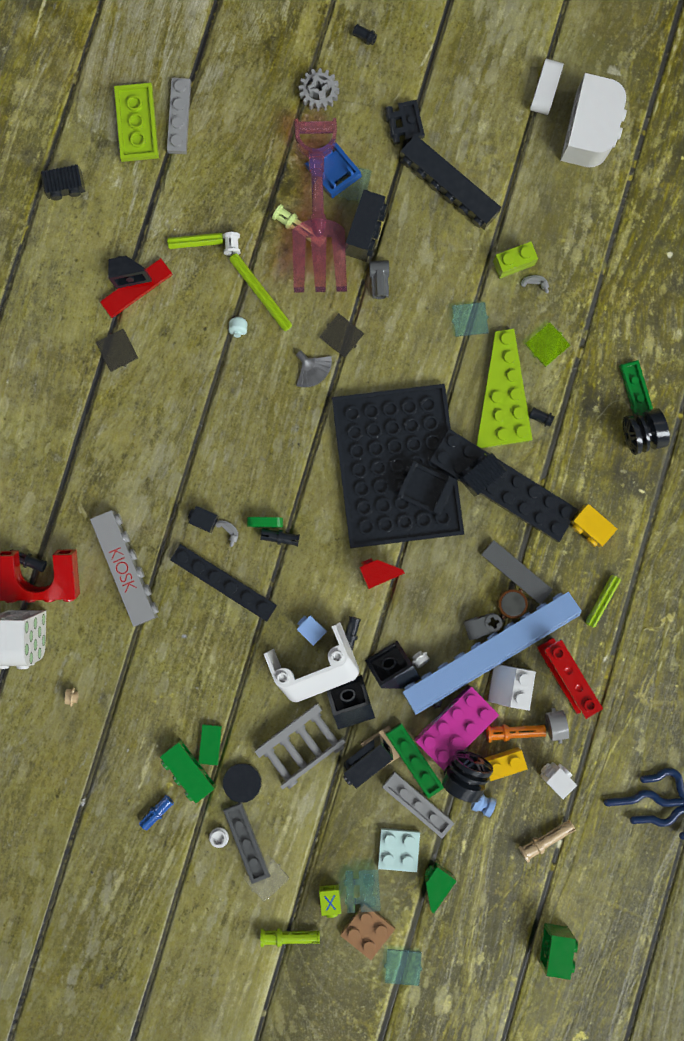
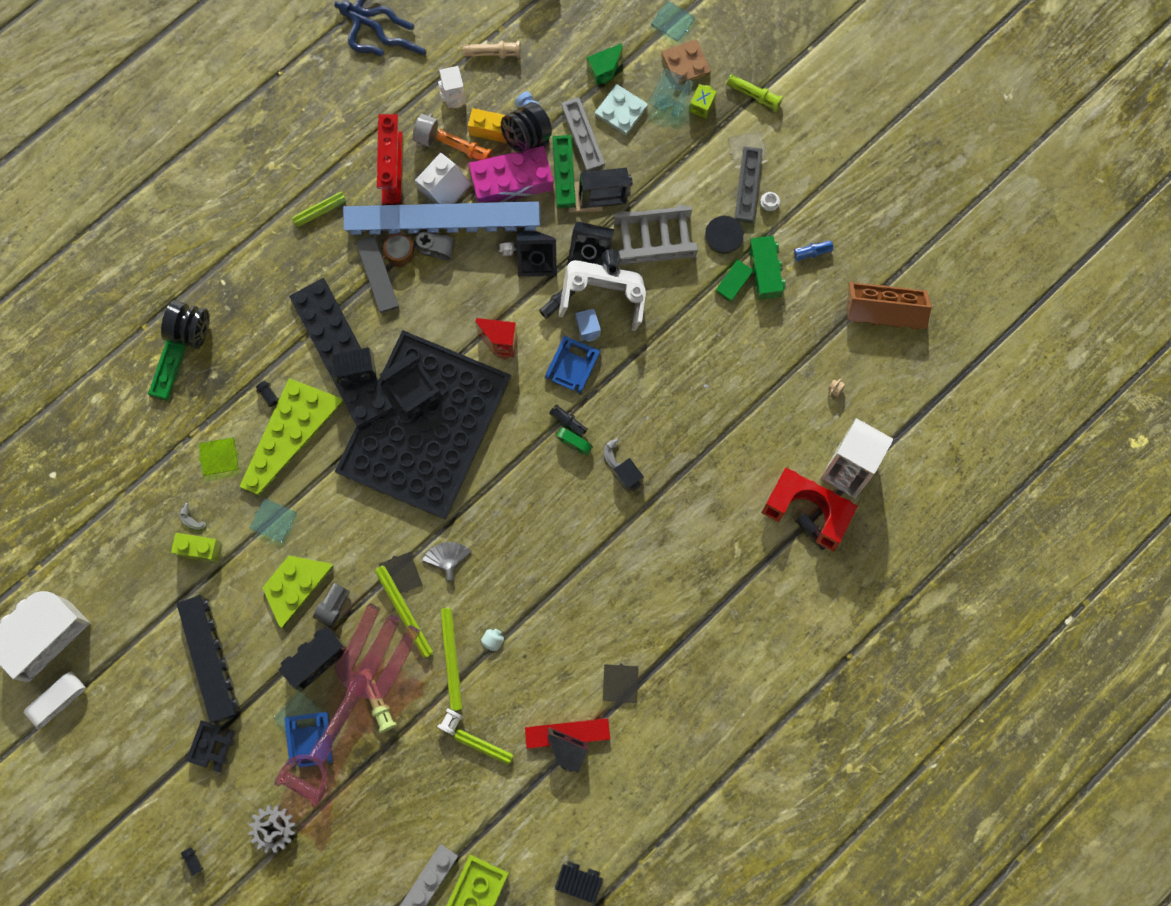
camera: 150 degrees left, 10 degrees down
light grey brick [90,510,159,627] -> none
black plate [170,544,278,622] -> none
yellow brick [571,504,617,547] -> none
none -> lime wing [262,556,334,629]
none -> lime axle [375,566,433,658]
none -> blue container [544,335,600,394]
none -> black cone [601,249,621,275]
none -> dark orange slope [847,282,932,330]

